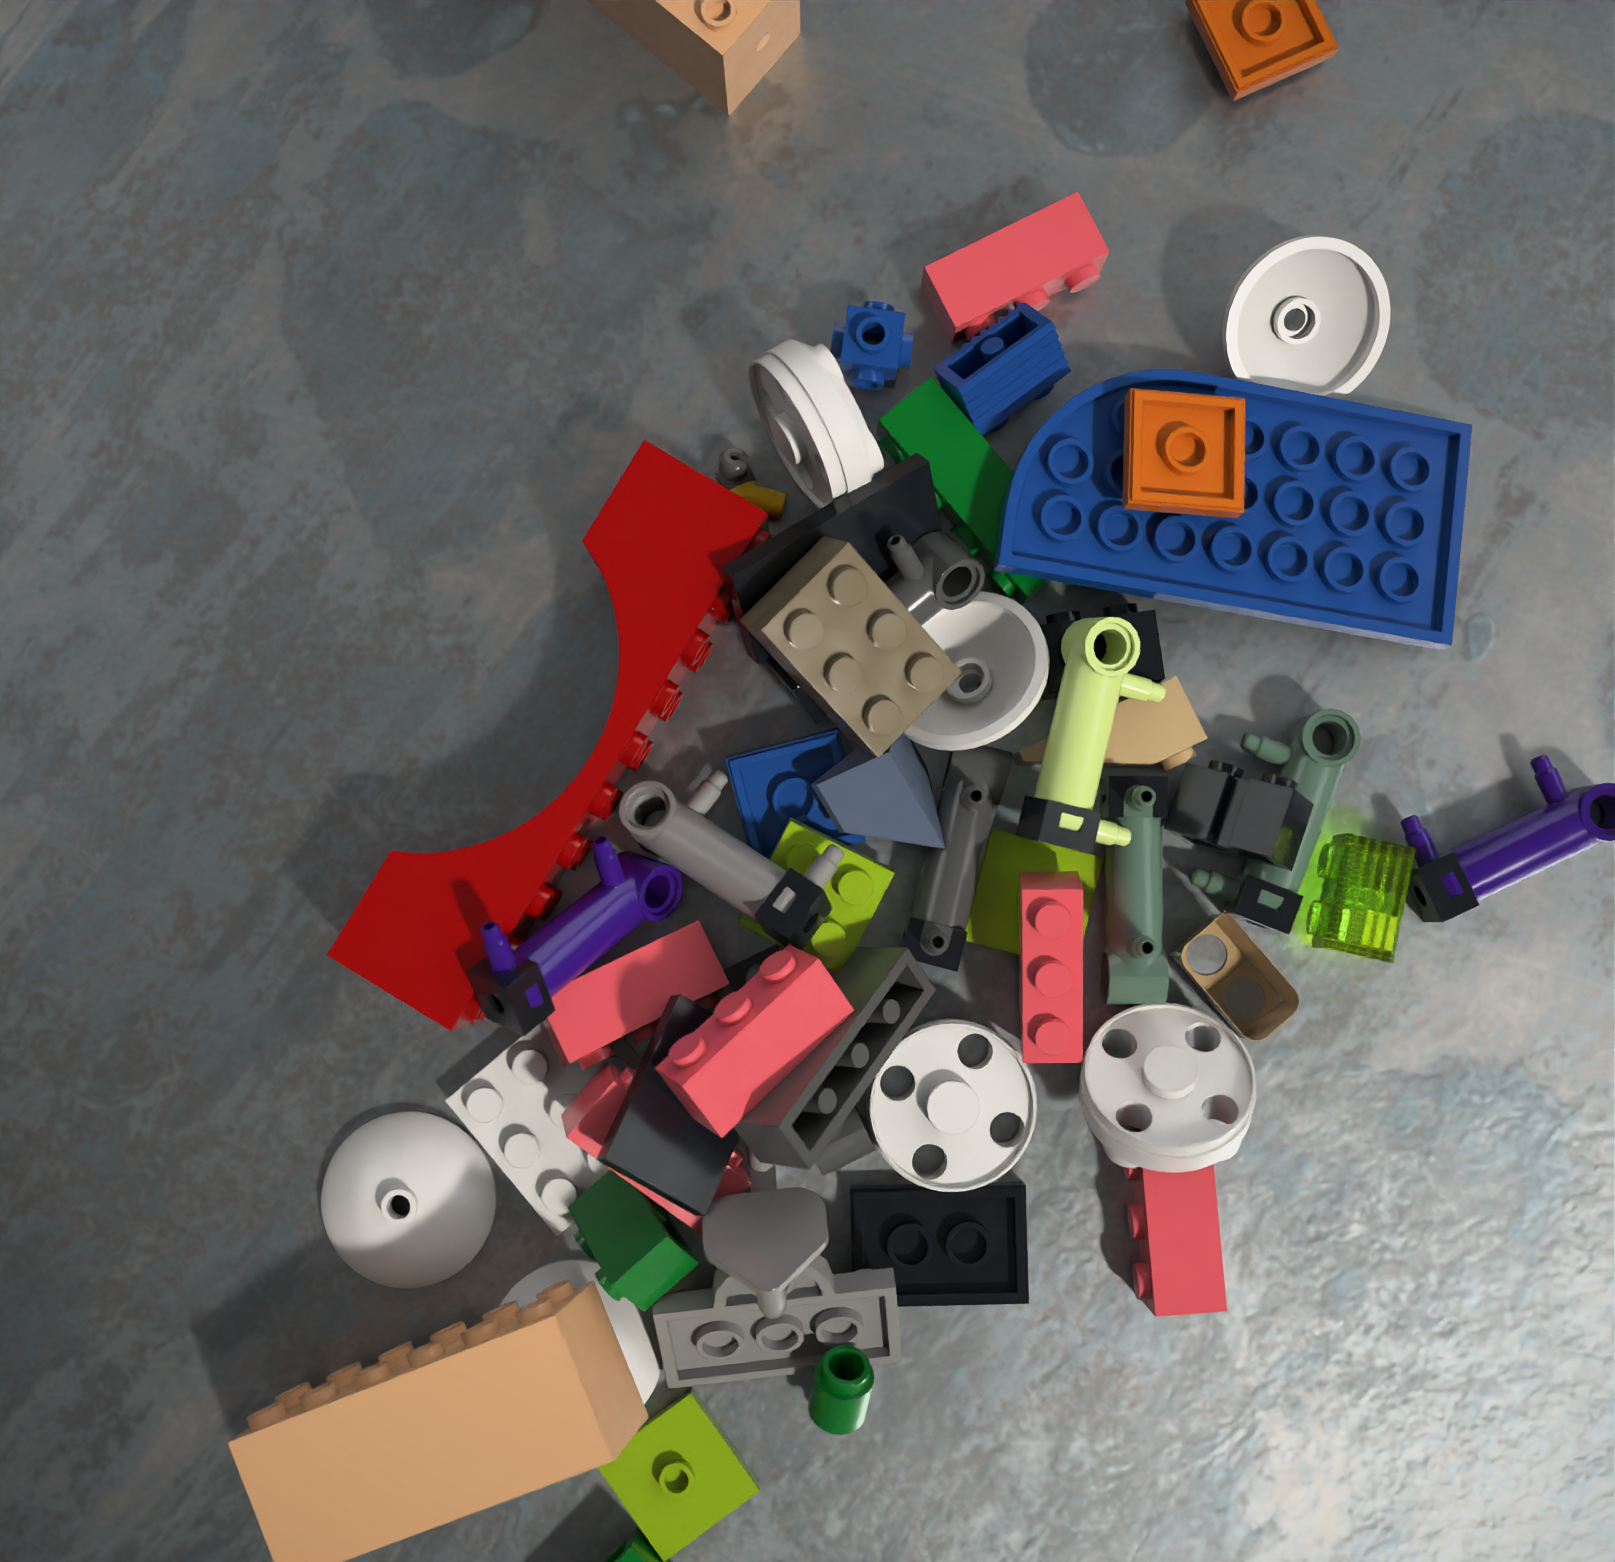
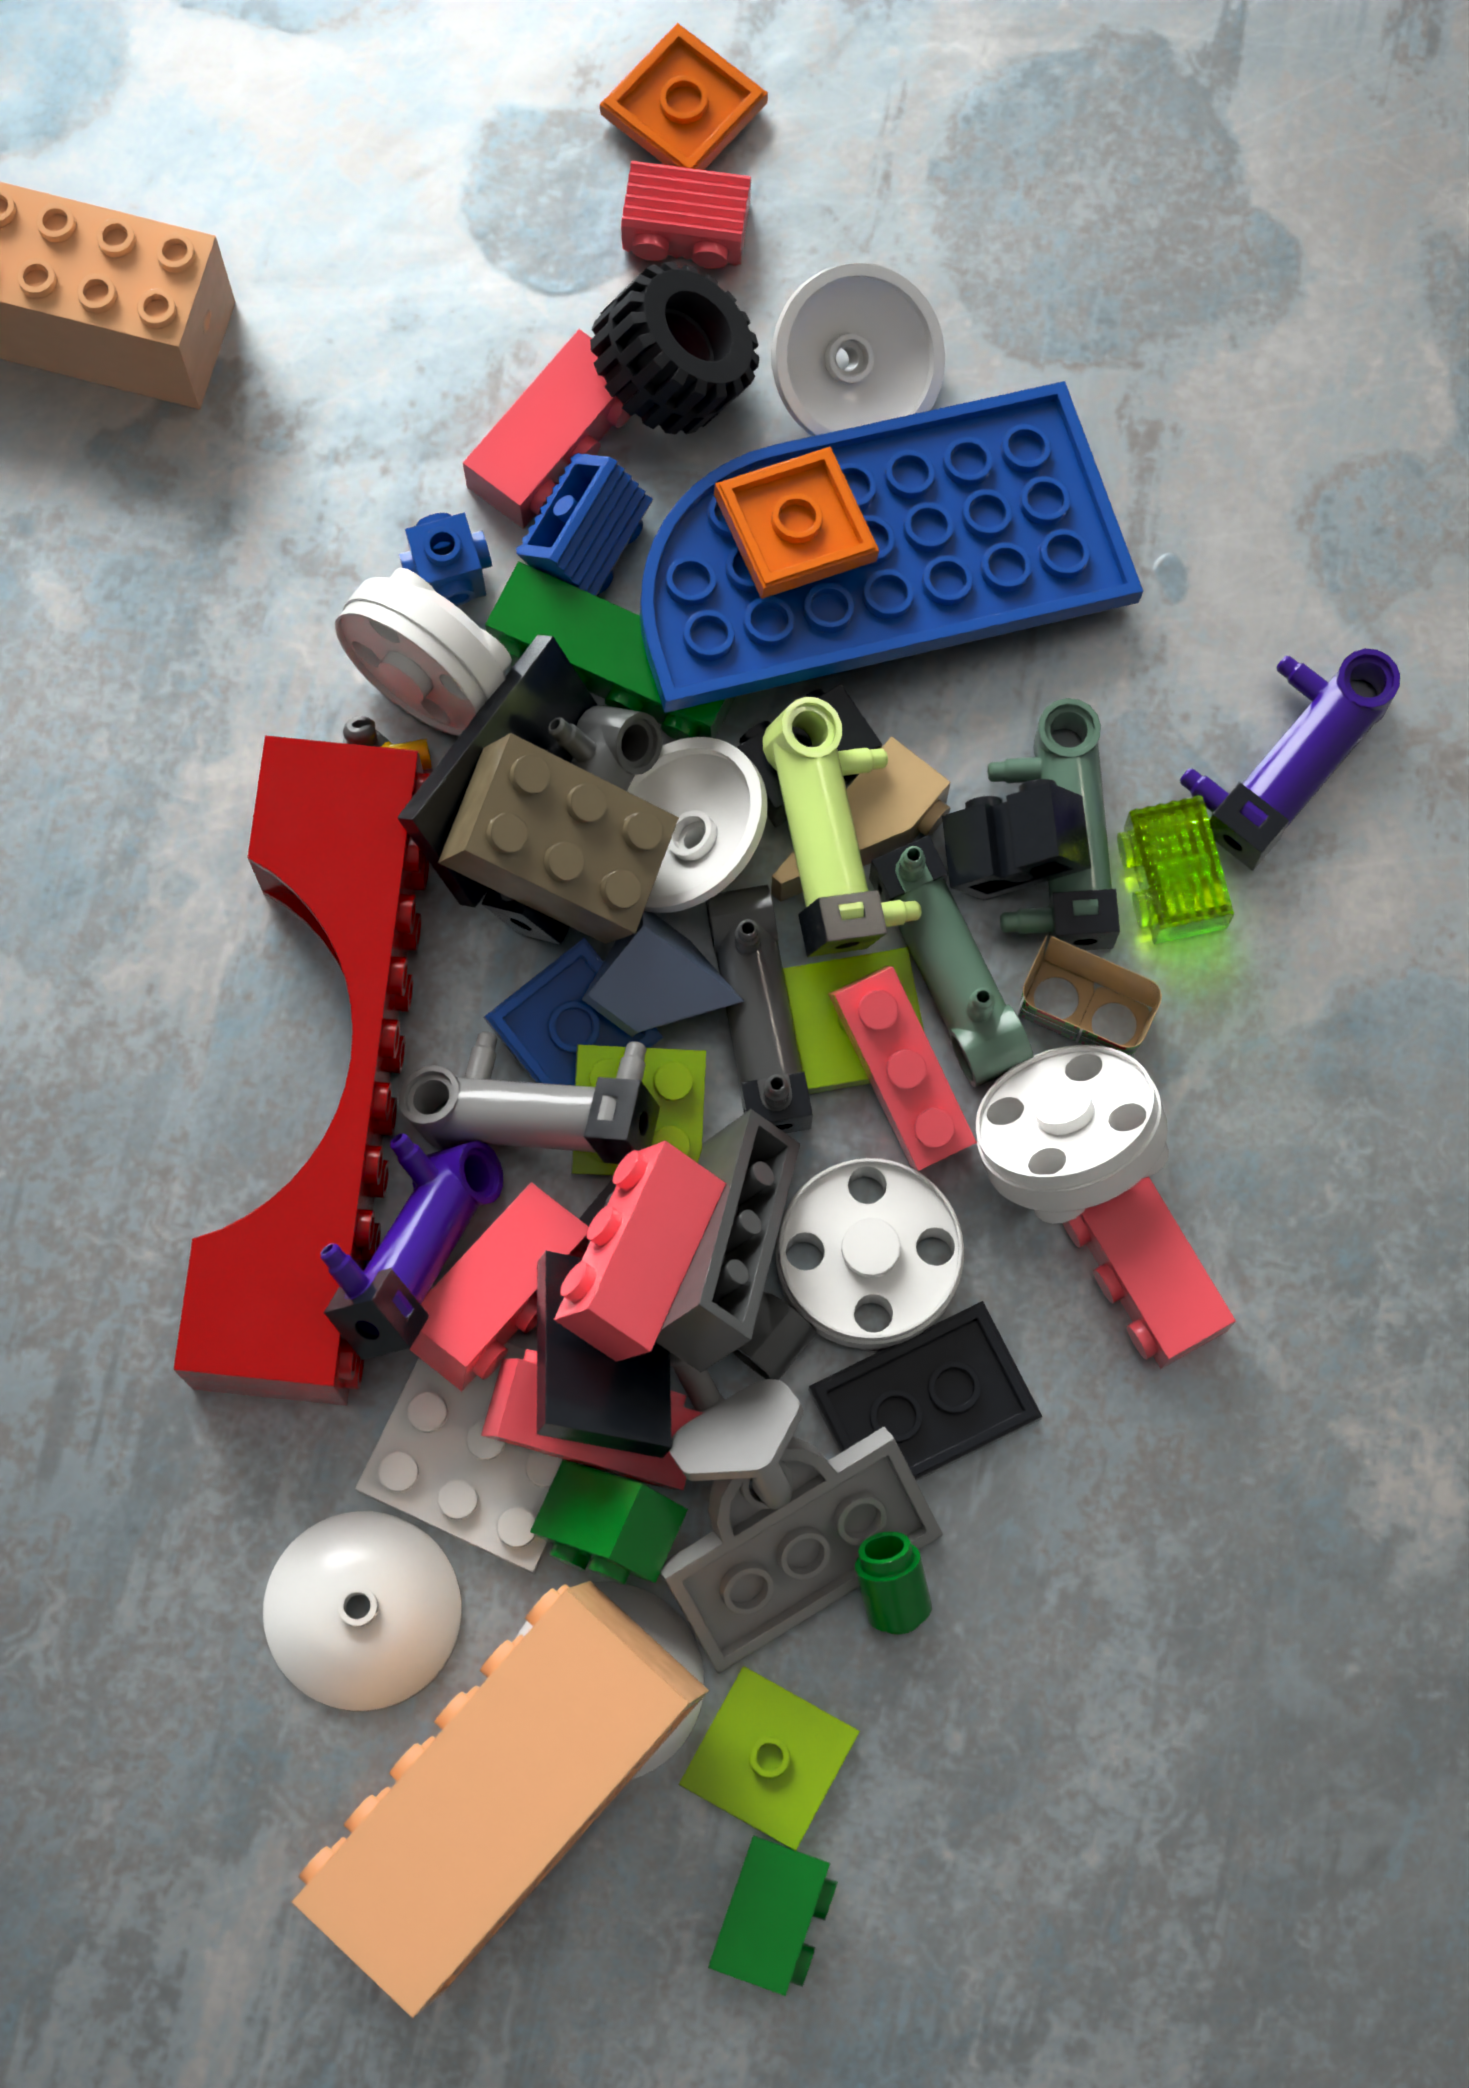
camera: 25 degrees left, 10 degrees down
none -> black tyre [590,262,759,435]
none -> coral brick [621,161,751,269]

